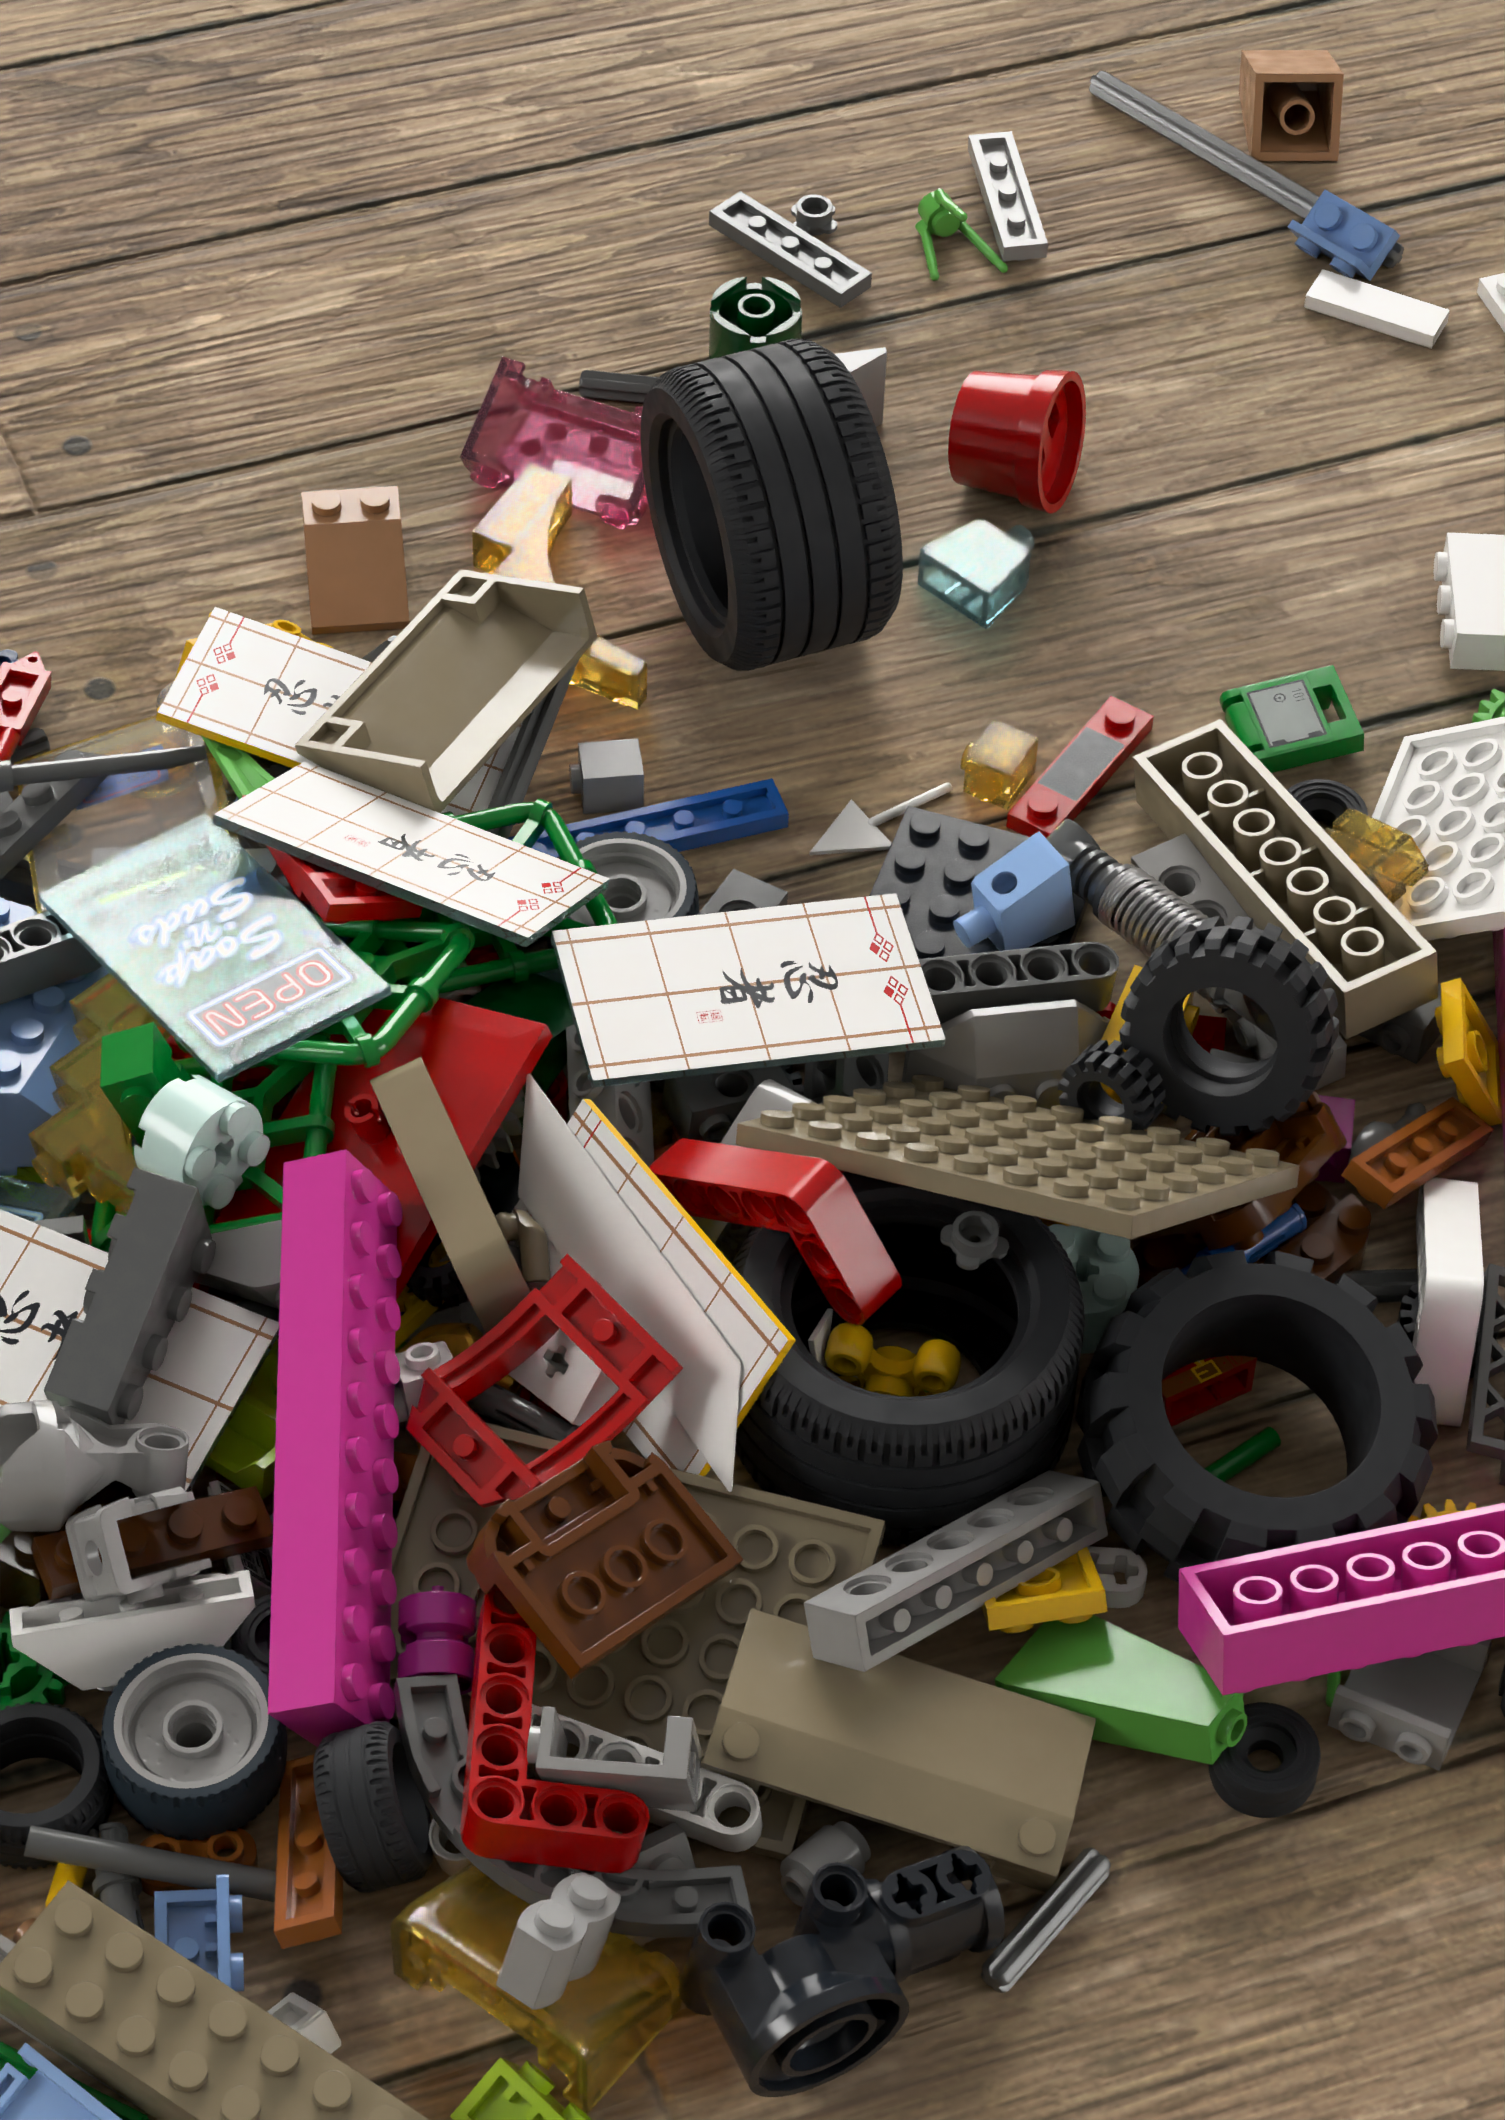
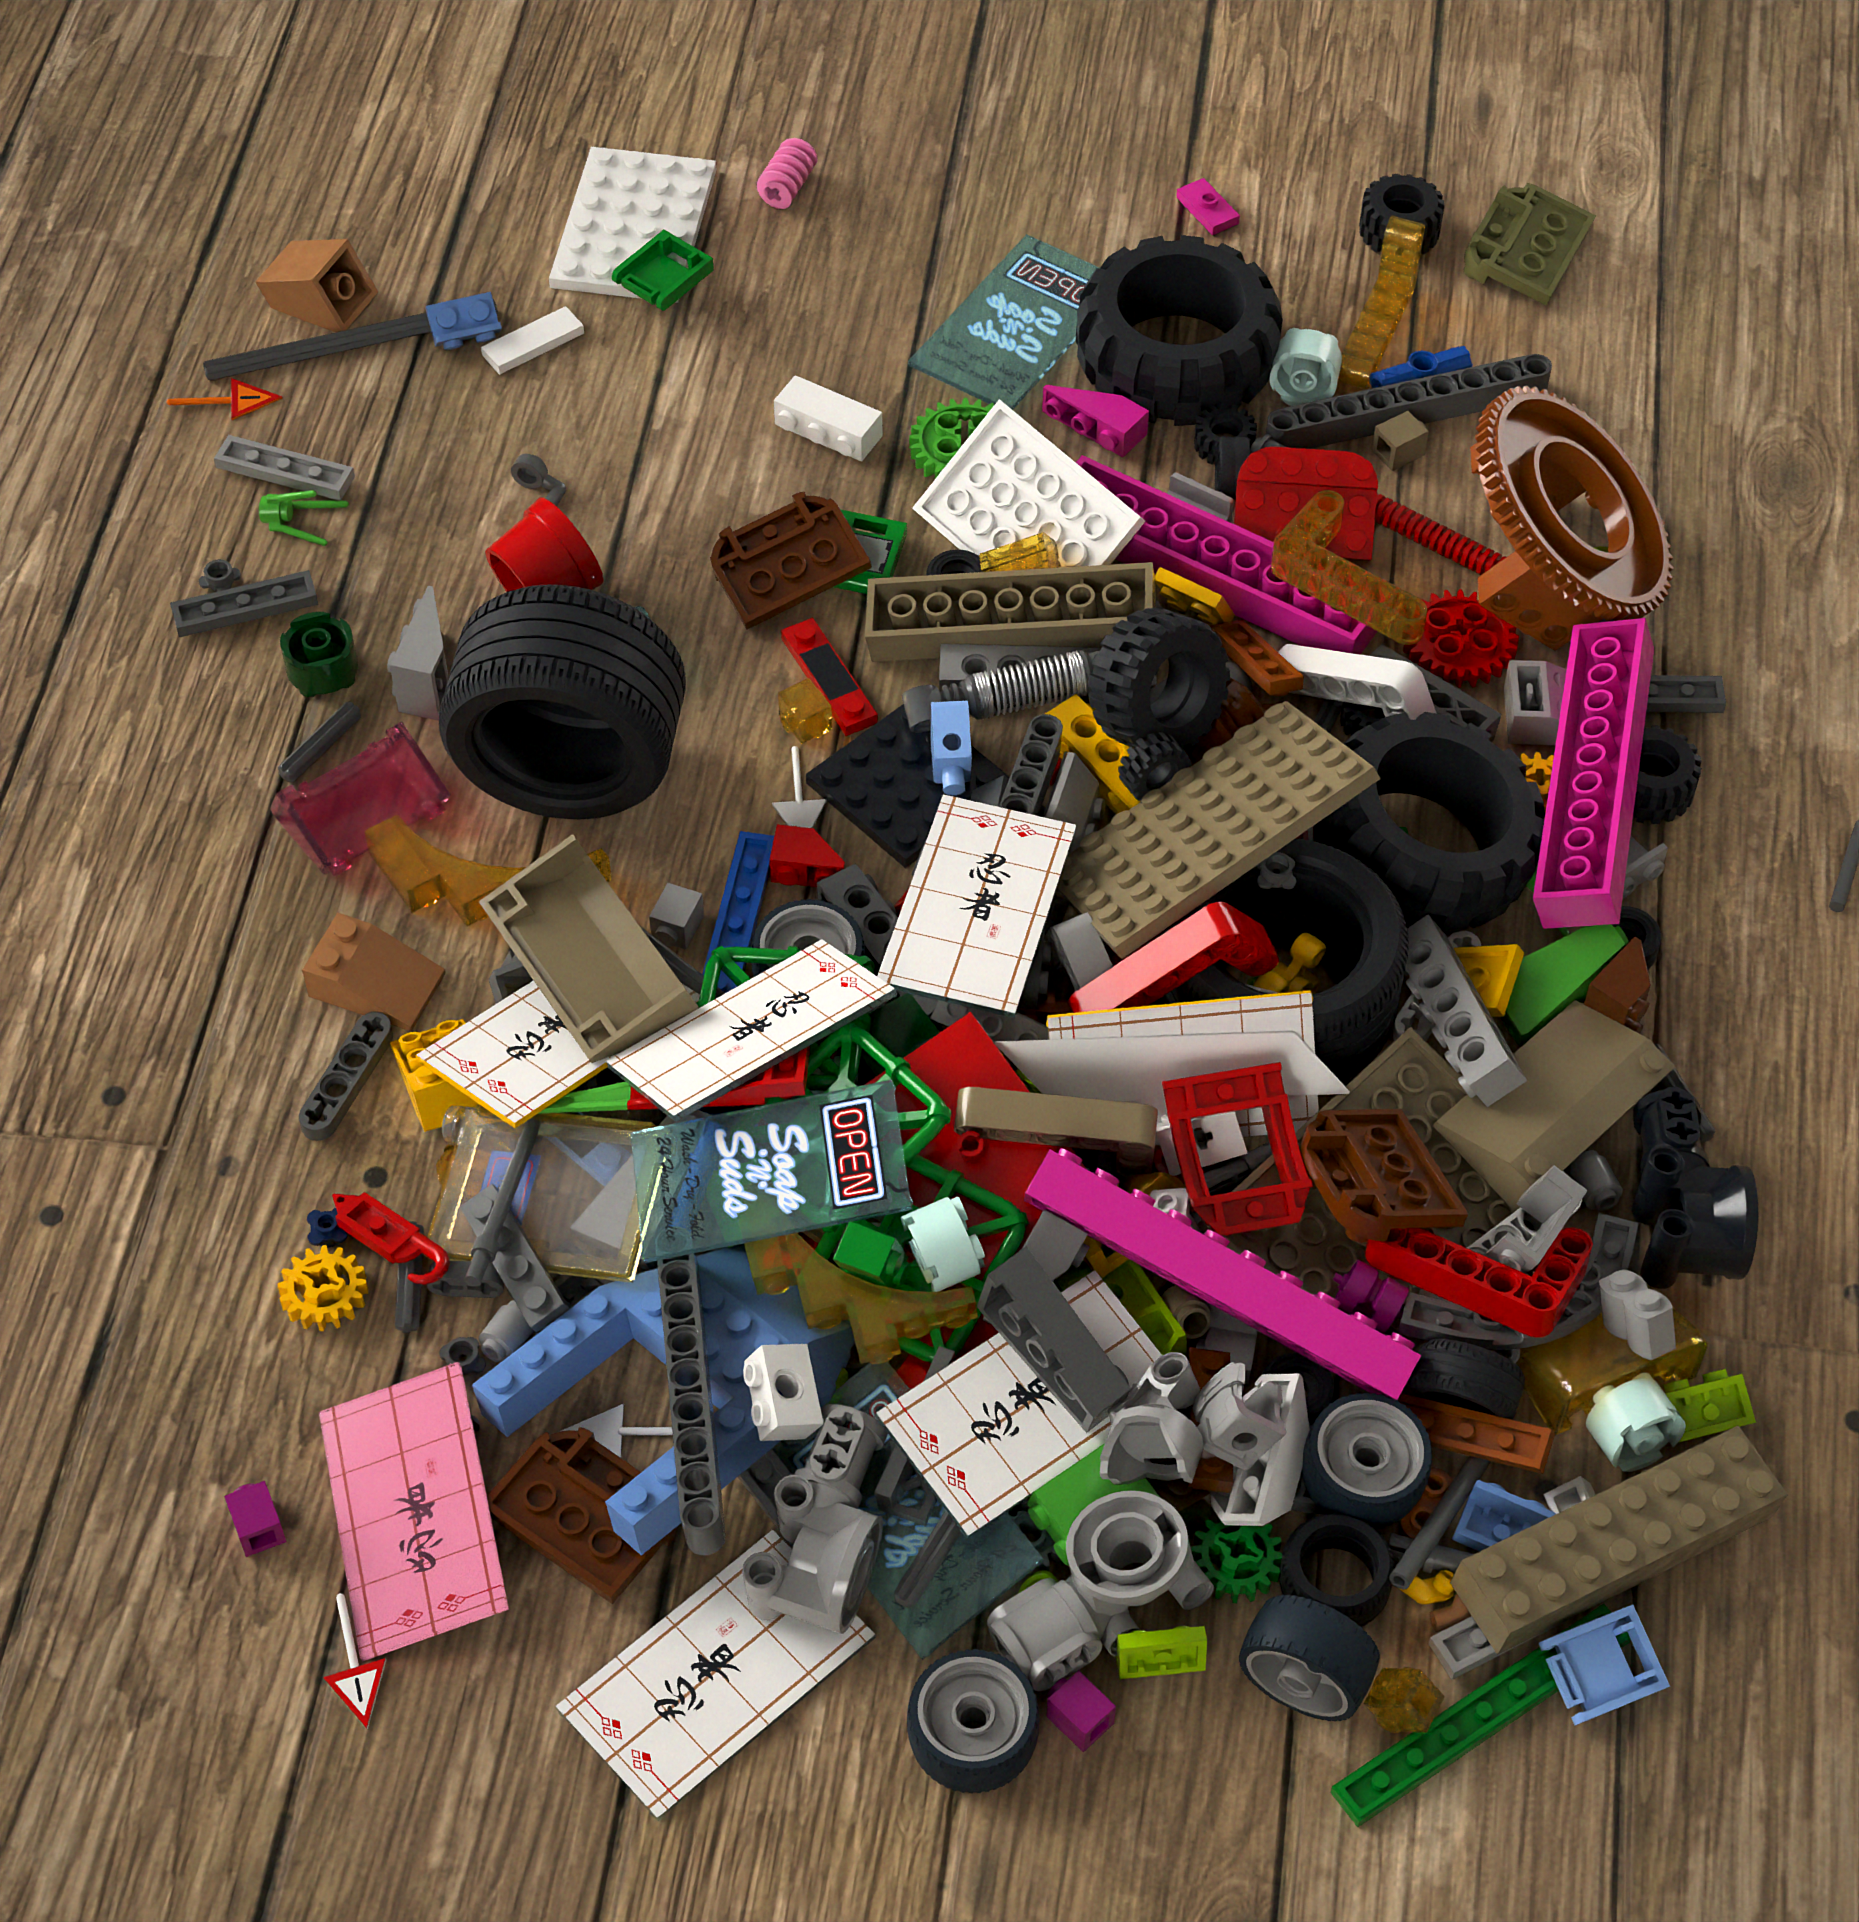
camera: 60 degrees left, 5 degrees up
none -> piece [167,378,283,420]
none -> dark grey beam [299,1012,393,1141]
none -> dark grey plate [511,454,566,506]
none -> reddish brown plate [710,492,872,630]
none -> red slope [769,824,845,887]
none -> reddish brown slope [1584,937,1651,1034]
none -> light aqua brick [1586,1372,1686,1472]

